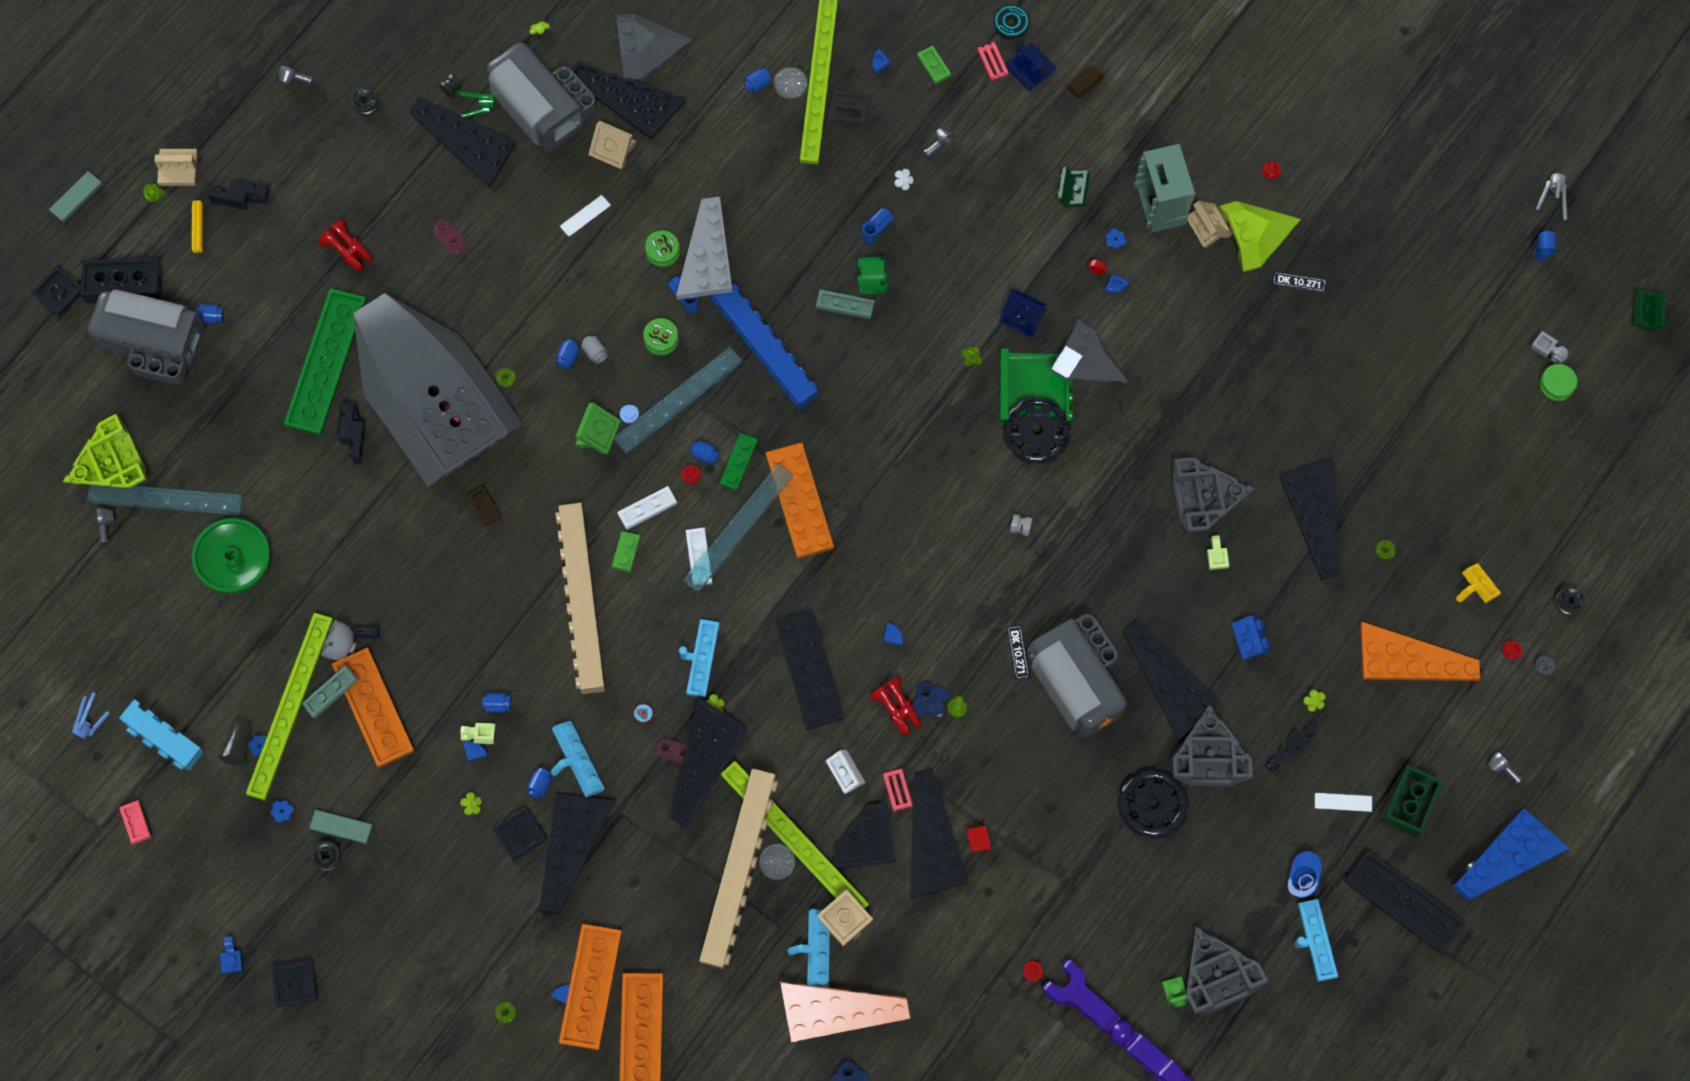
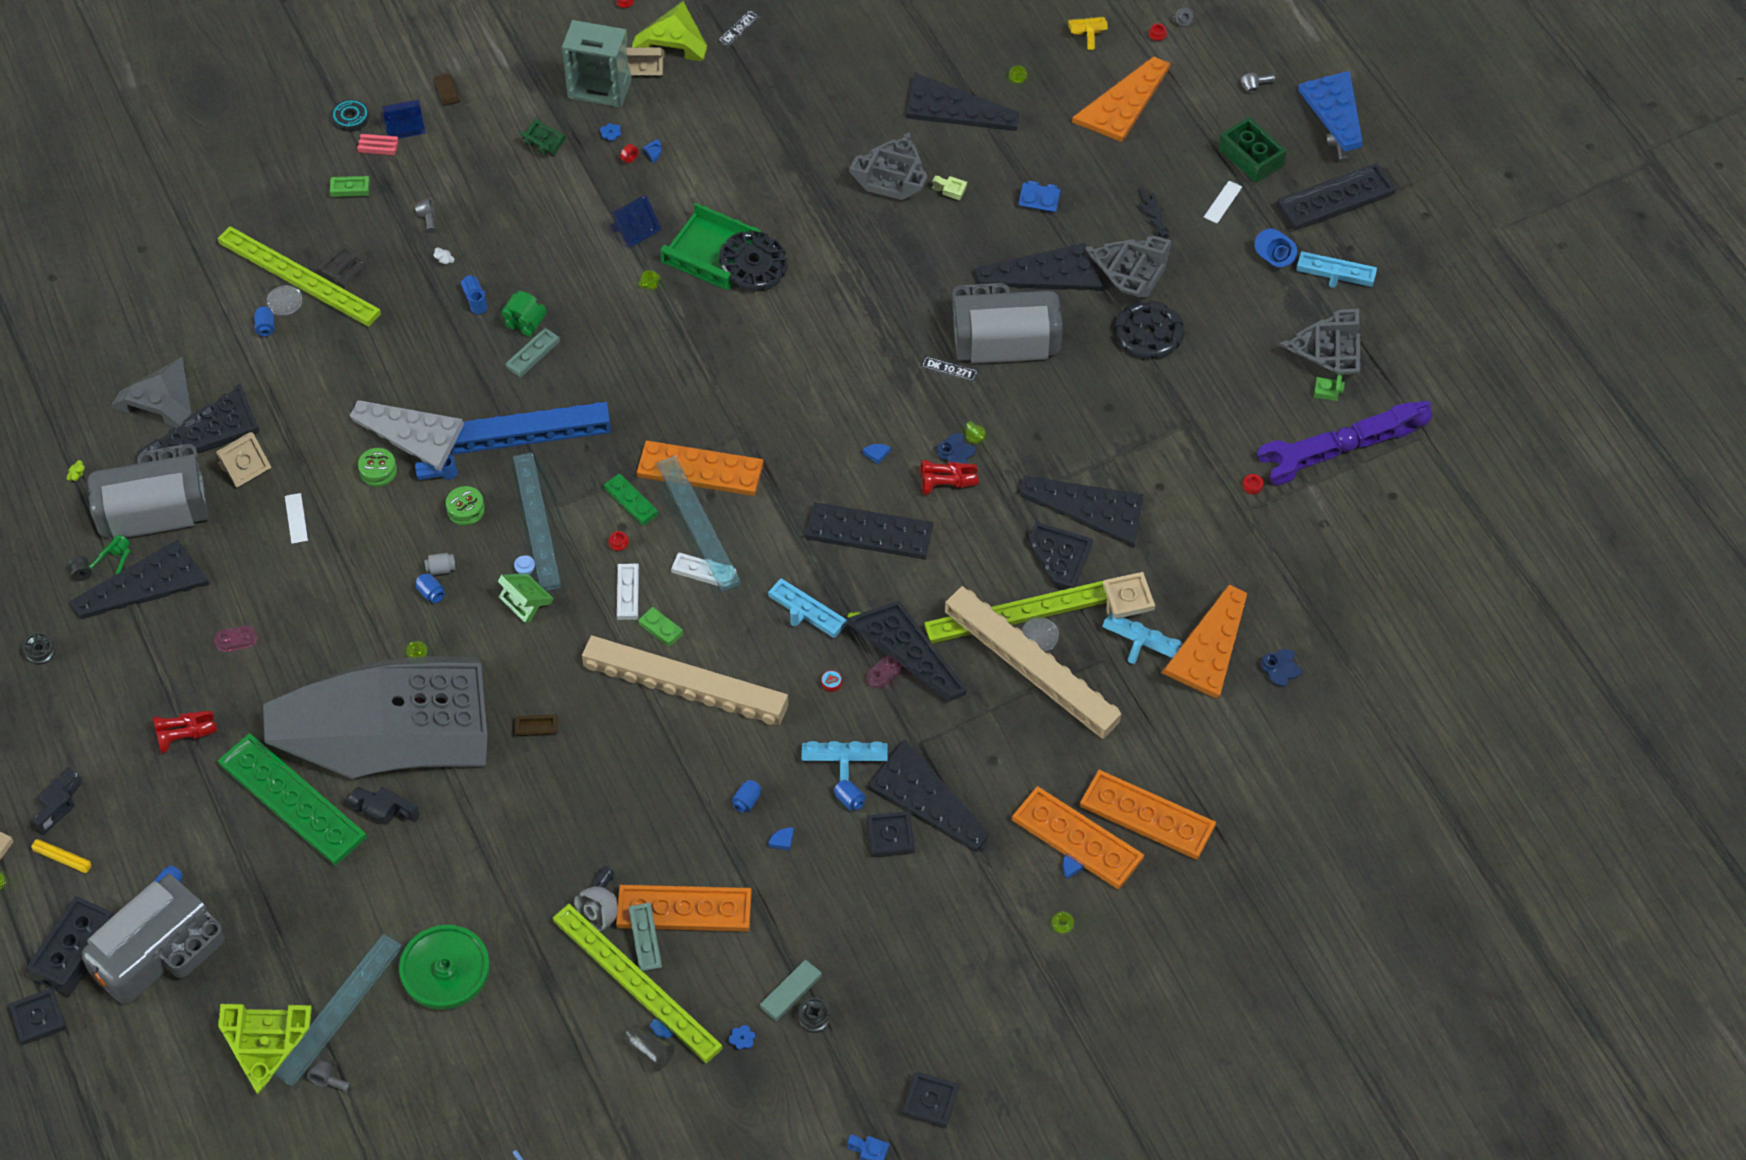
camera: 60 degrees left, 15 degrees down
medium azure wedge [119,699,204,771] -> none
yellowish green plate [460,723,496,744] -> none
lime plant [461,793,482,815] -> none
blue brick [690,440,720,465] -> none
white slope [826,750,865,794] -> none
blue tile [872,49,890,75] -> none
coral tile [883,769,913,812] -> none
red panel [966,826,991,853] -> none
light grey wheel [1010,514,1032,536] -> none
dark grey wedge [1050,318,1128,384] -> none
lime plant [1304,690,1325,712] -> none

